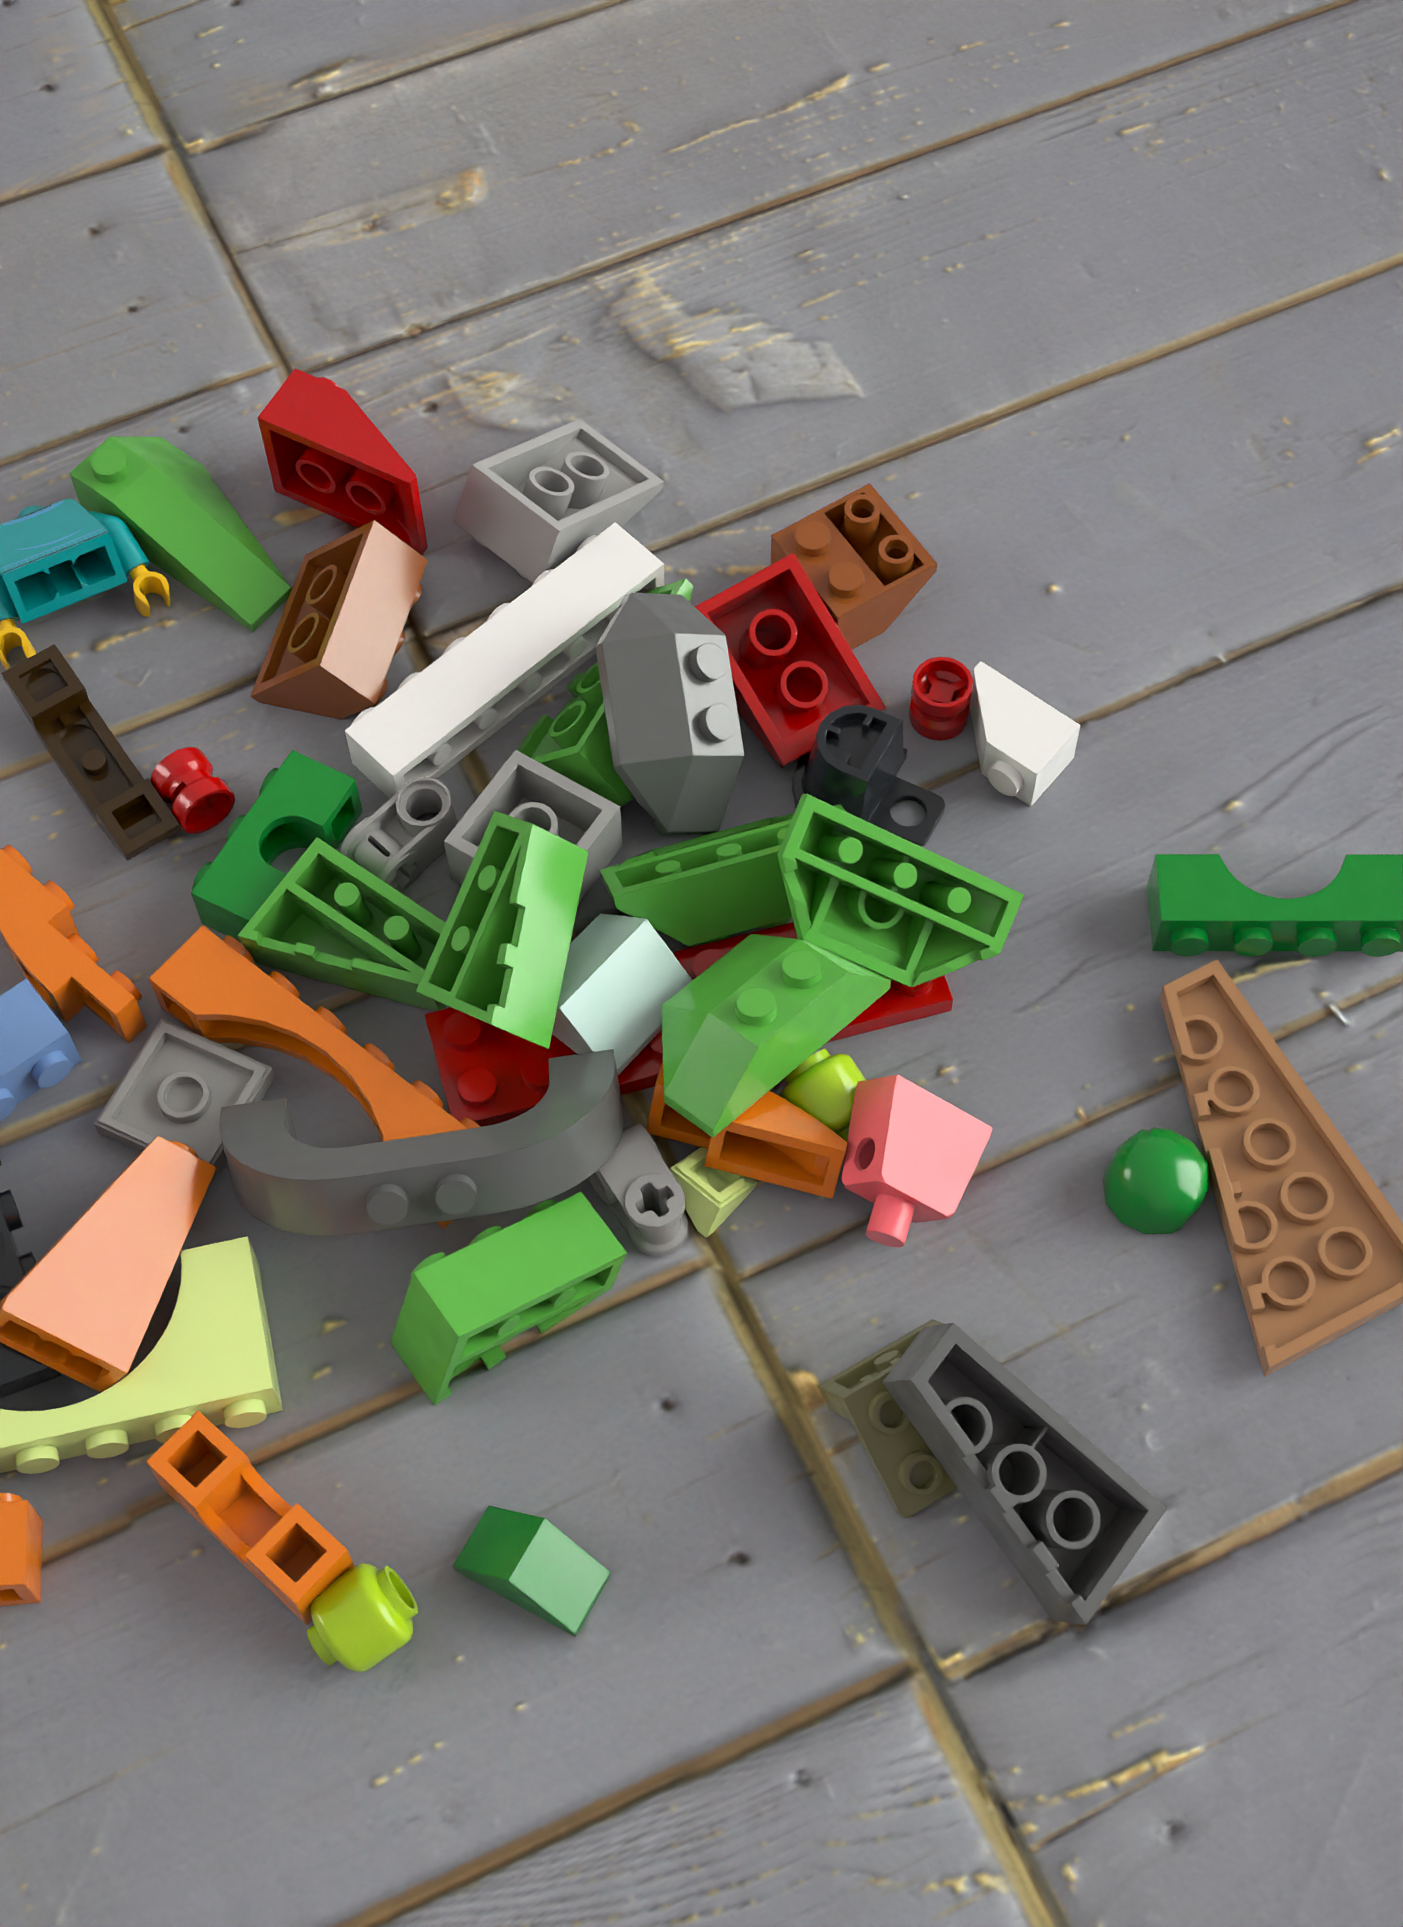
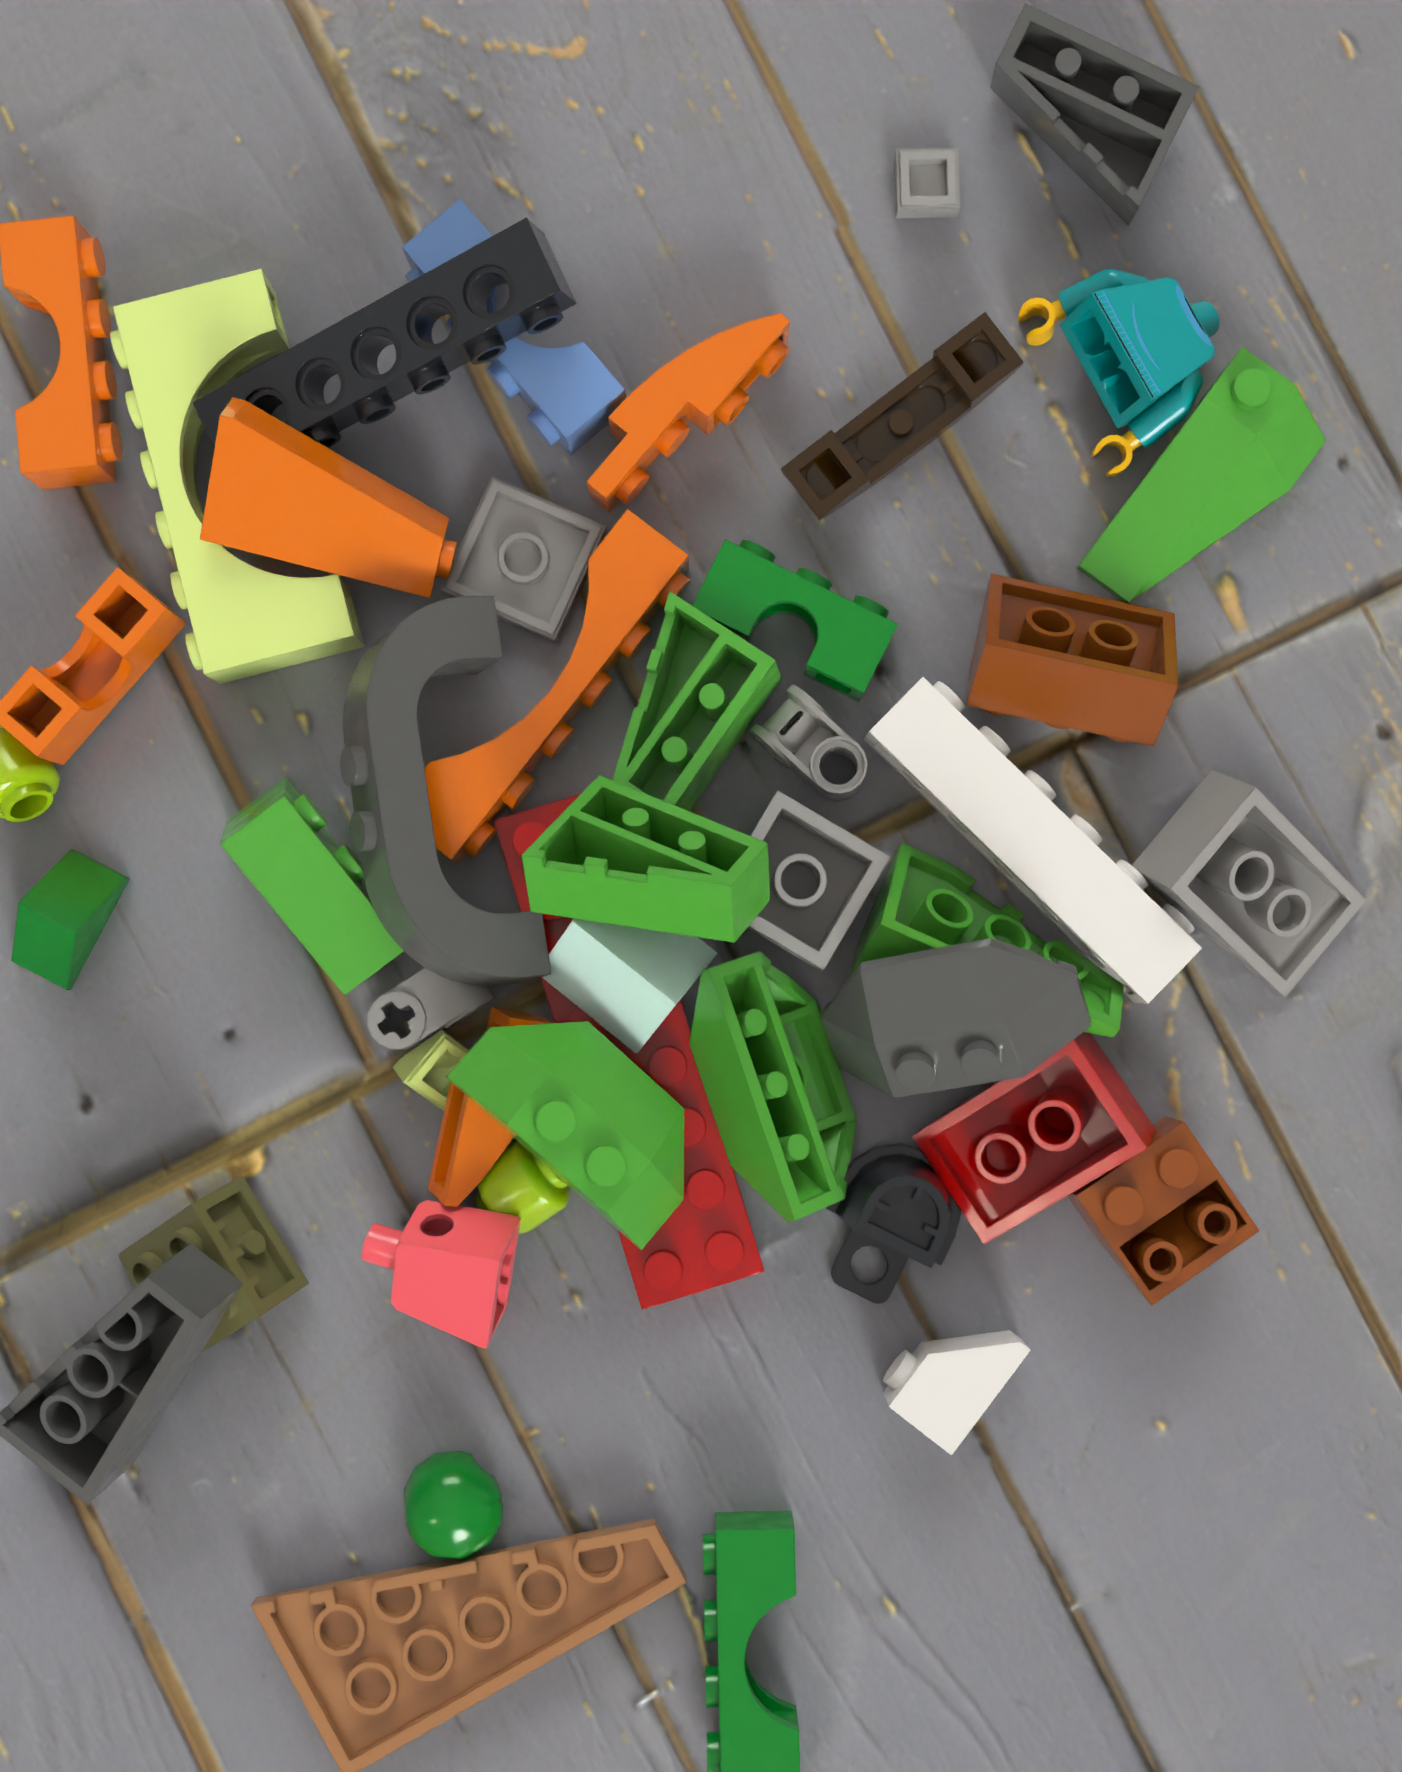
camera: 90 degrees right, 25 degrees up
red wheel [150,747,235,834] -> none
red slope [257,368,428,555] -> none
bright green wedge [777,793,1024,987] -> none
red wheel [909,657,973,741] -> none

